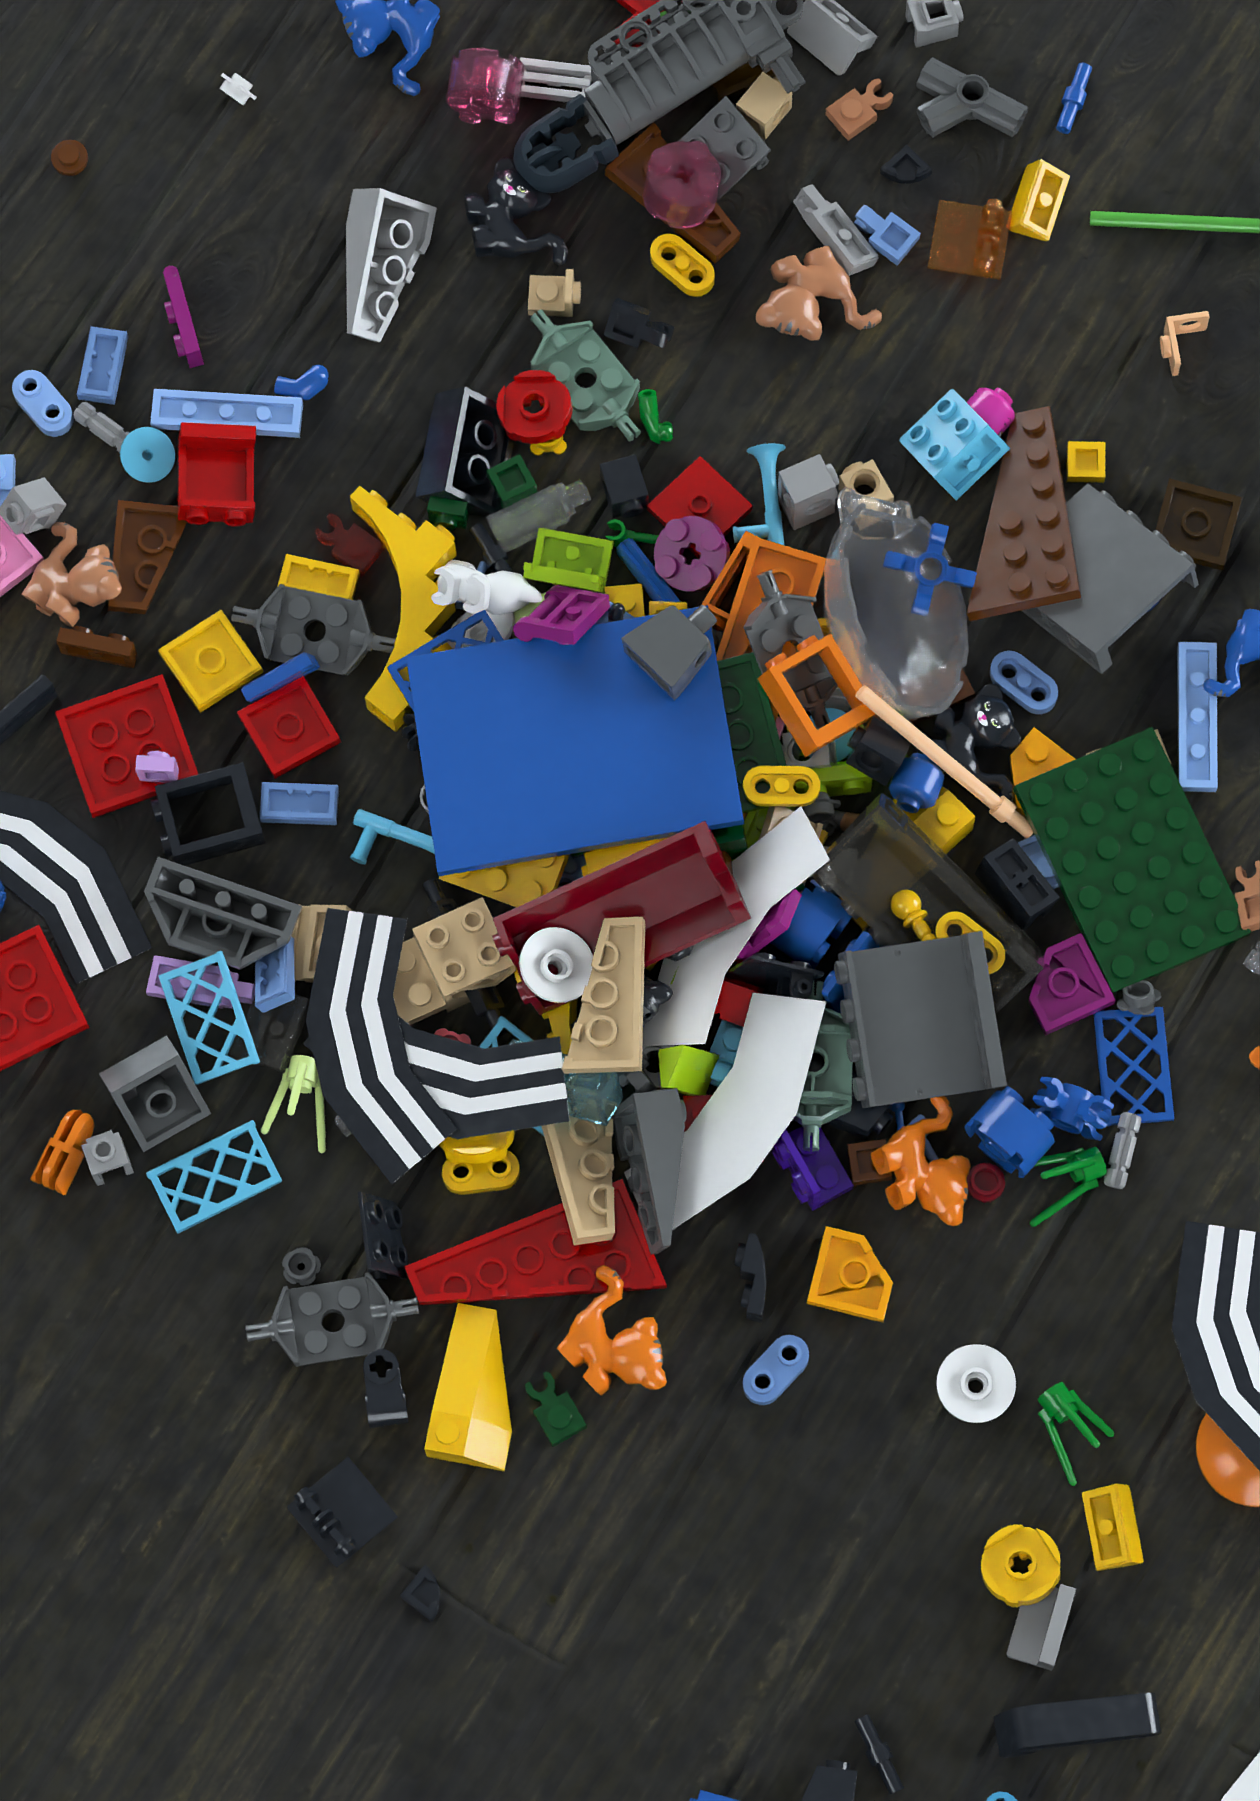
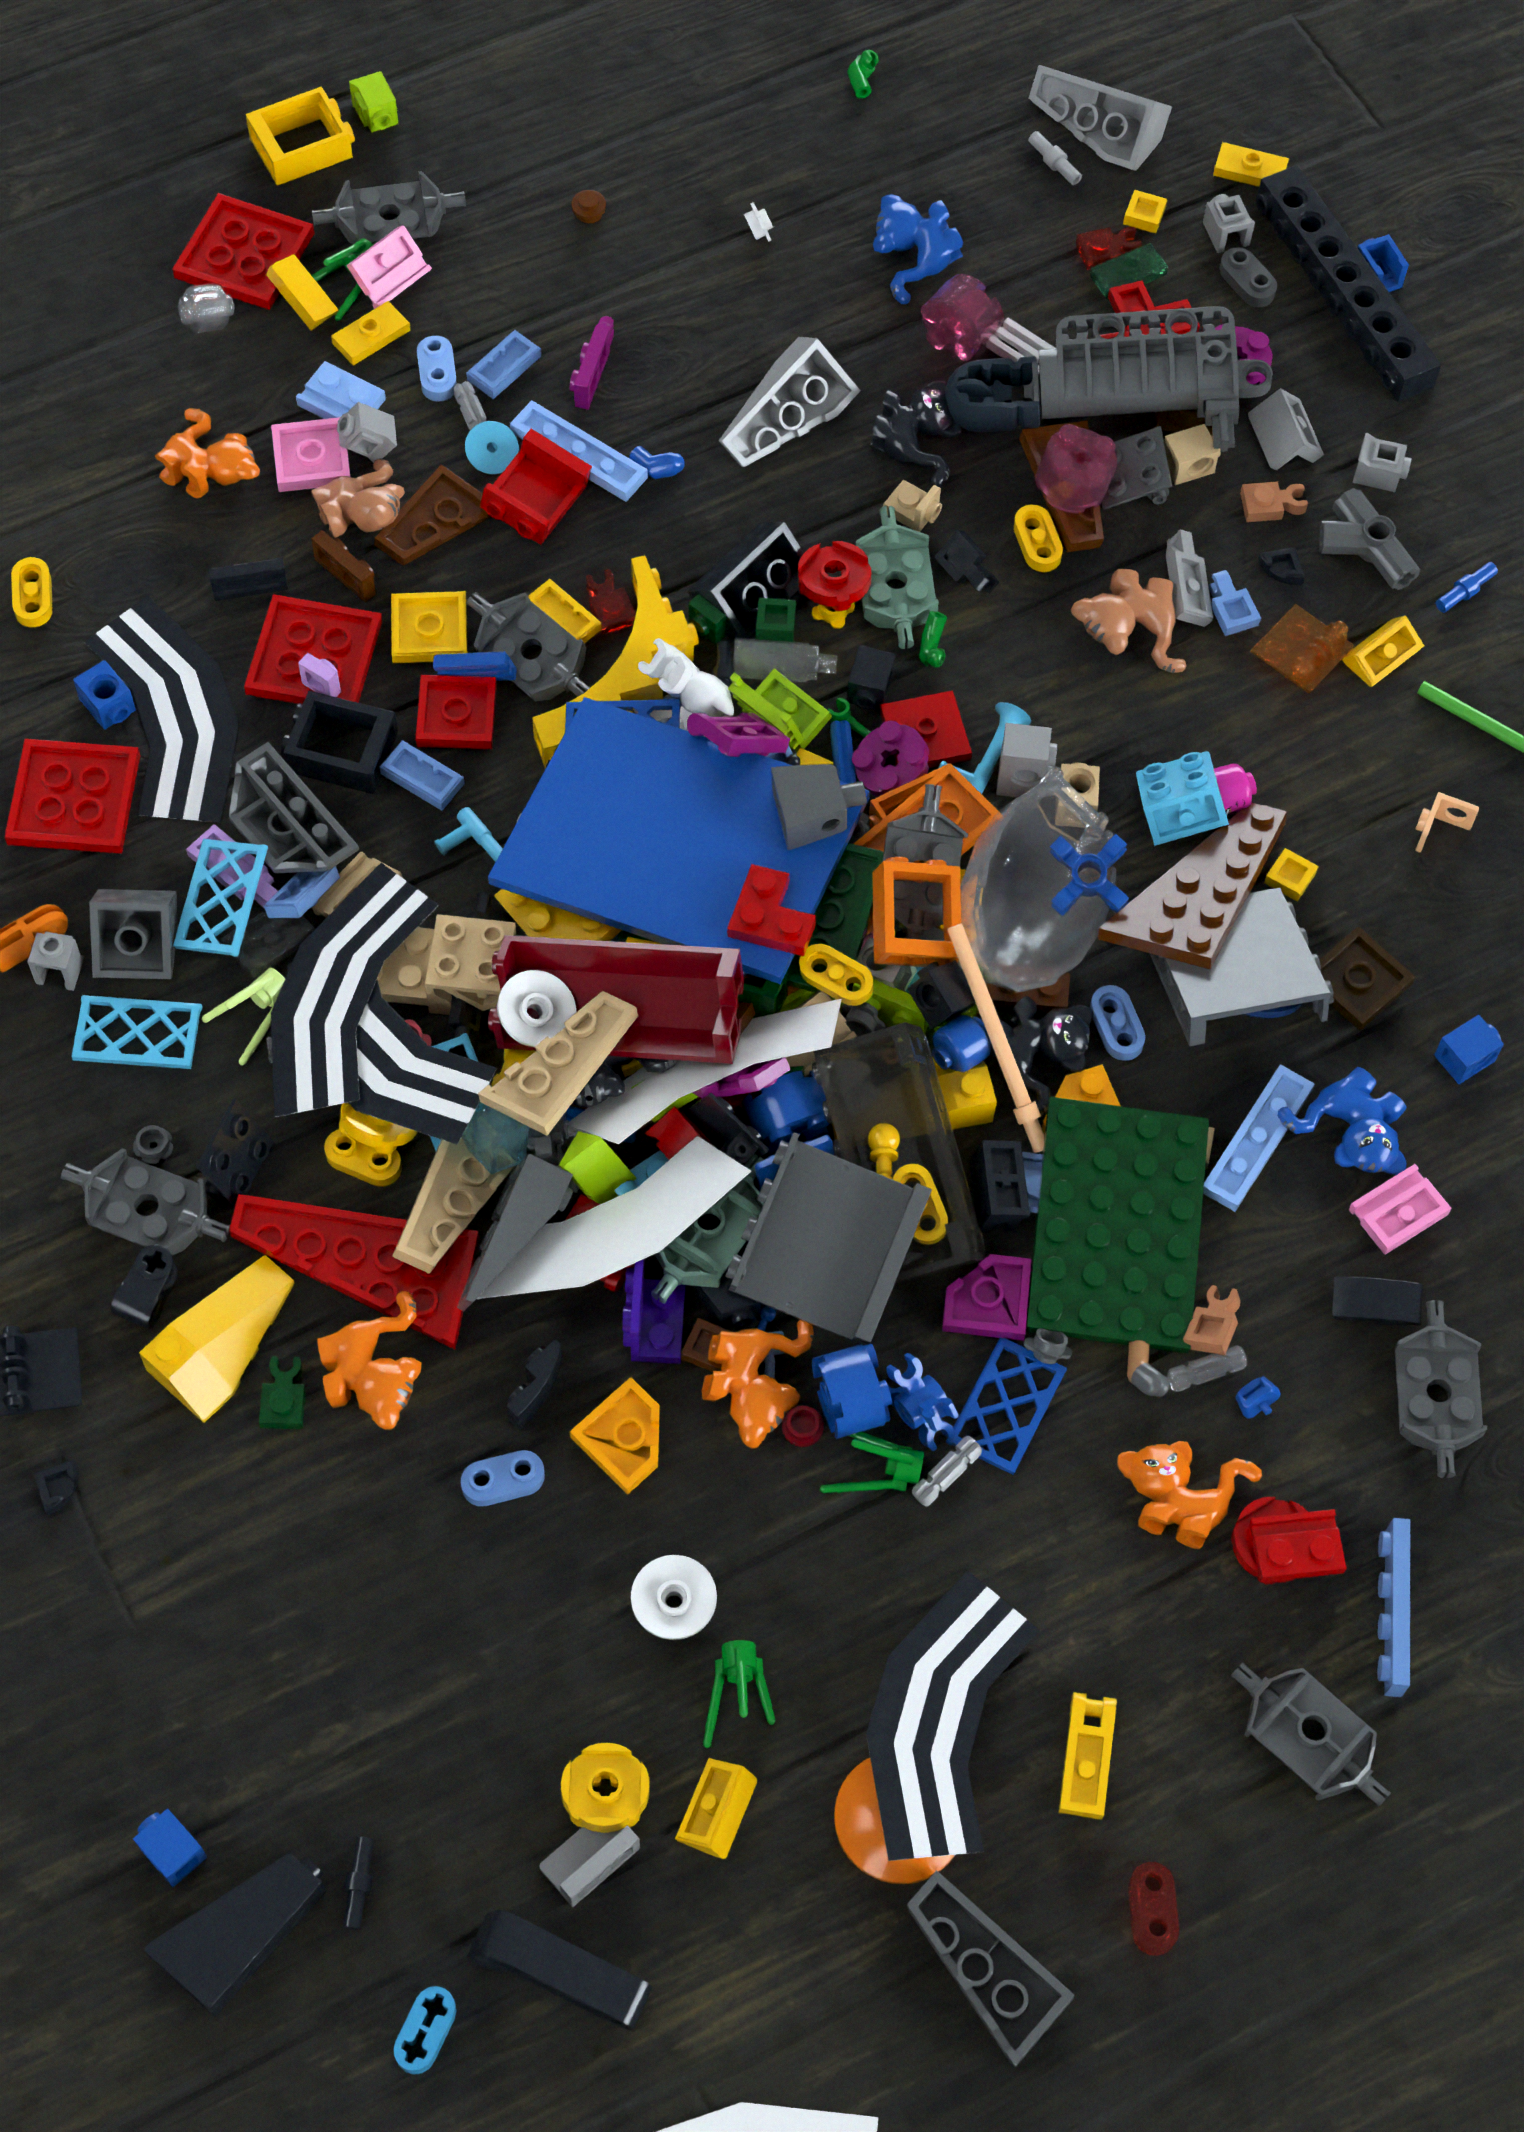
camera: 25 degrees right, 10 degrees down
none -> red plate [727,864,816,956]
none -> dark grey arm [1127,1340,1170,1397]

